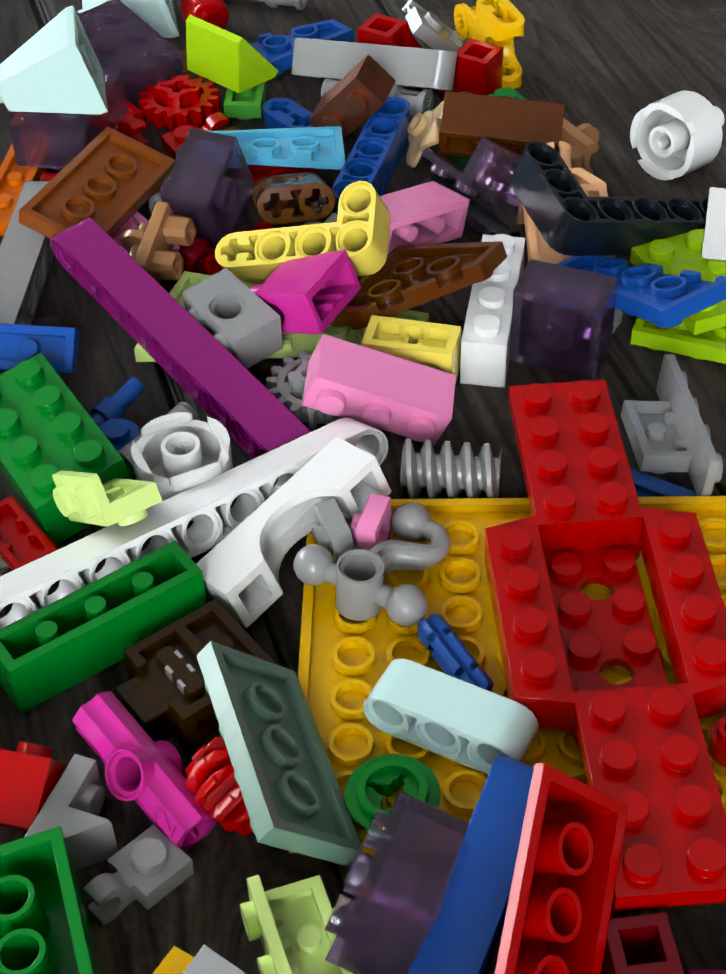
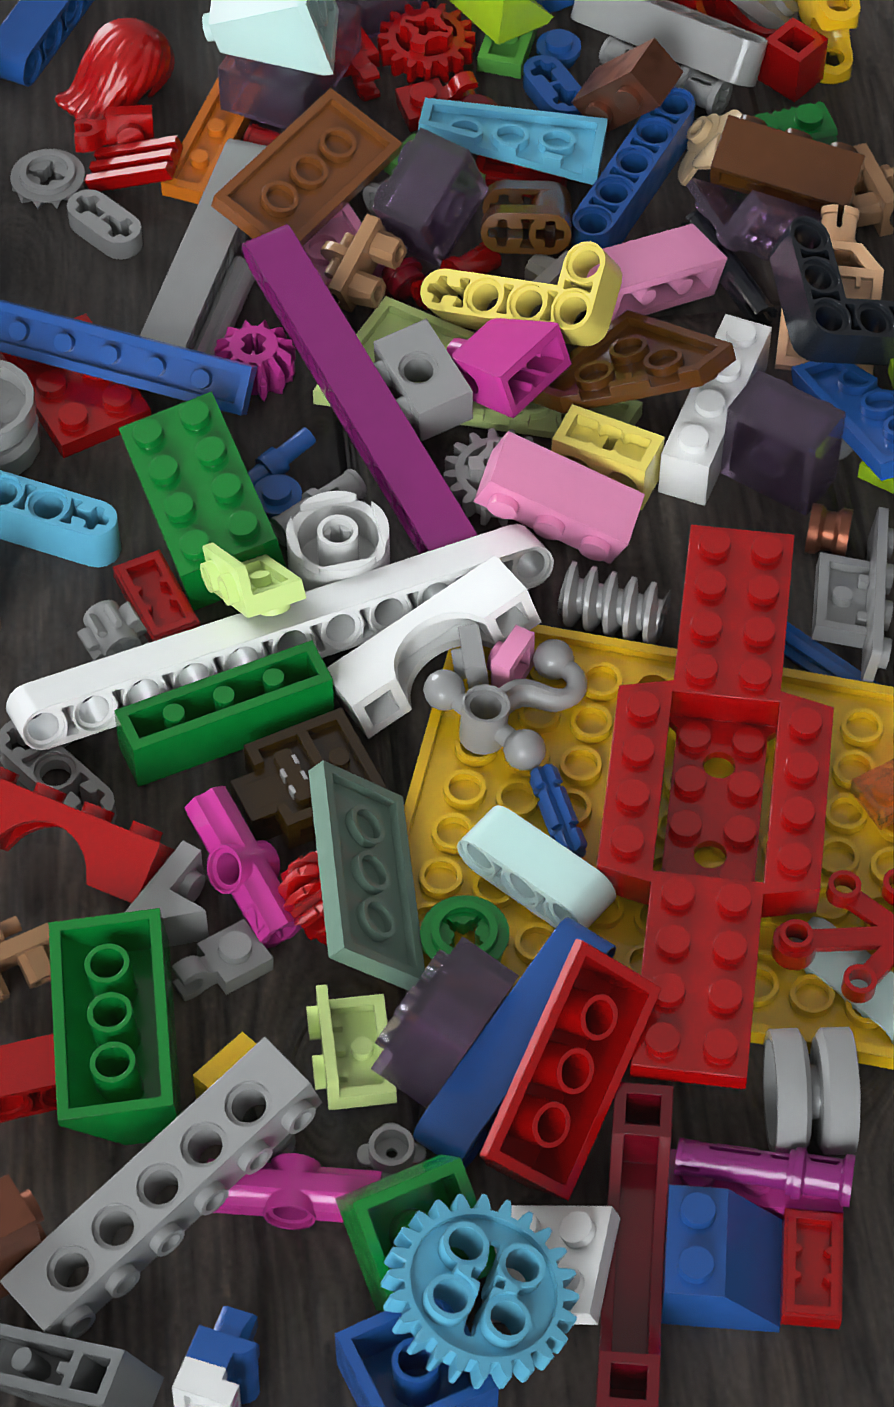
camera: 10 degrees right, 10 degrees up
none -> light grey axle [193,256,255,355]
none -> dark pink gear [214,319,296,401]
none -> blue plate [536,29,581,69]
none -> copper wheel [805,503,853,557]

